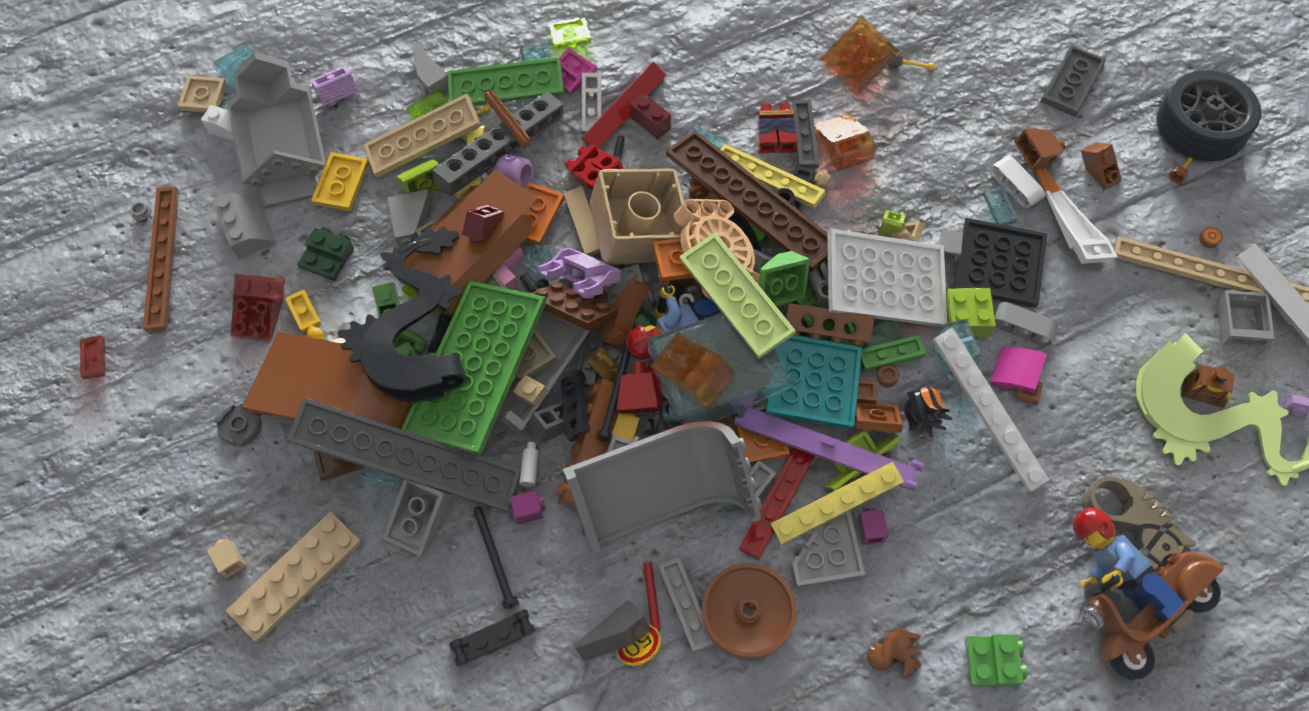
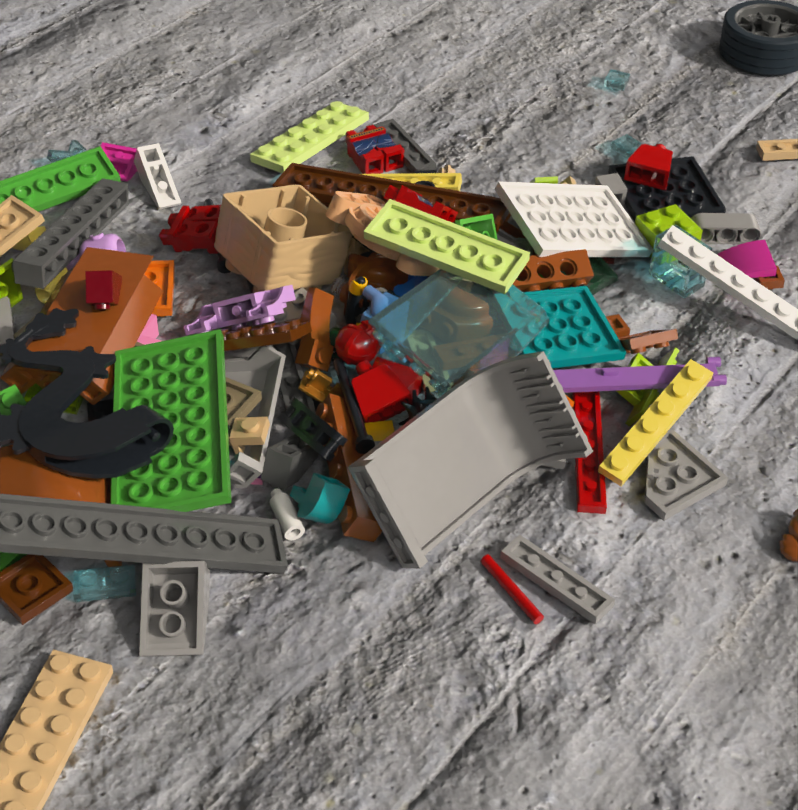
camera: 30 degrees left, 20 degrees down
black plate [449,609,536,666] -> none
black bar [474,506,519,609] -> none
dark orange axle [484,90,531,148] -> none
magenta brick [510,490,546,525] -> none
clear light blue gear [523,244,556,273] -> none
clear neon green plate [549,17,591,50] -> none
tan tile [564,186,600,256] -> none
dark grey slope [573,600,651,661] -> none
red tile [581,61,666,149] -> none
piece [616,625,661,666] -> none
dark red brick [630,93,671,140] -> none
clear orange slope [650,332,735,407] -> none
orange plate [652,238,694,282] -> none
dark orange dish [702,563,797,659] -> none
clear orange slope [814,113,877,172] -> none
clear orange slope [821,16,901,95] -> none
magenta brick [858,508,888,545] -> none
bright green plate [861,335,926,372] -> none
dark orange tile [877,365,899,387] -> none
hinge [888,52,935,71] -> none
black hair [904,387,952,438] -> none
white beam [990,156,1045,209] -> none
dark orange torso [1014,128,1065,170] -> none
white plate [1034,167,1118,264] -> none
dark grey tile [1040,45,1107,117] -> none
dark orange slope [1081,142,1122,189] -> none
dark orange hinge [1169,157,1193,184] -> none
none -> yellowish green plate [250,101,369,173]
none -> teal brick [289,473,350,524]
none -> red hips [384,185,458,223]
none -> clear light blue plate [604,69,630,91]
none -> red torso [624,144,673,190]

